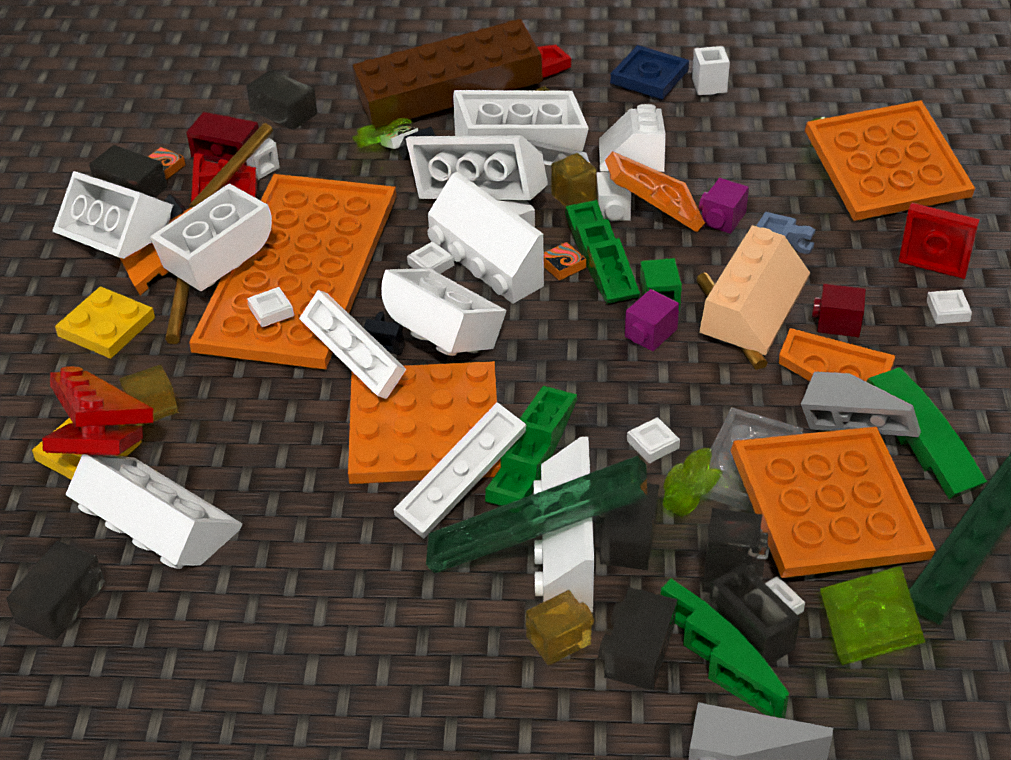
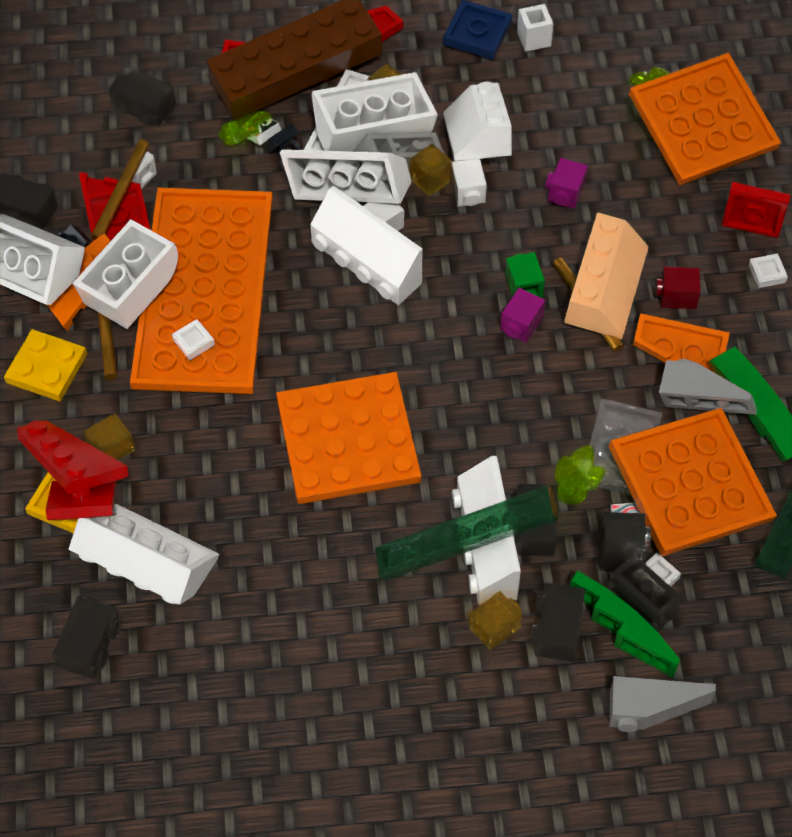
camera: 10 degrees left, 15 degrees up
orange tile [140,147,185,181] -> none
dark red brick [186,112,259,165] -> none
white plate [299,290,406,399] -> none
black tile [363,312,405,355] -> none
white brick [381,268,507,356] -> none
white plate [394,402,526,539] -> none
white tile [407,241,454,274] -> none
green slope [485,385,577,512] -> none
orange tile [544,242,586,281] -> none
green slope [565,200,640,304] -> none
orange wing [605,151,705,232] -> none
white tile [627,417,680,463] -> none
sand blue plate [756,212,815,254] -> none
clear neon green plate [820,566,925,665] -> none

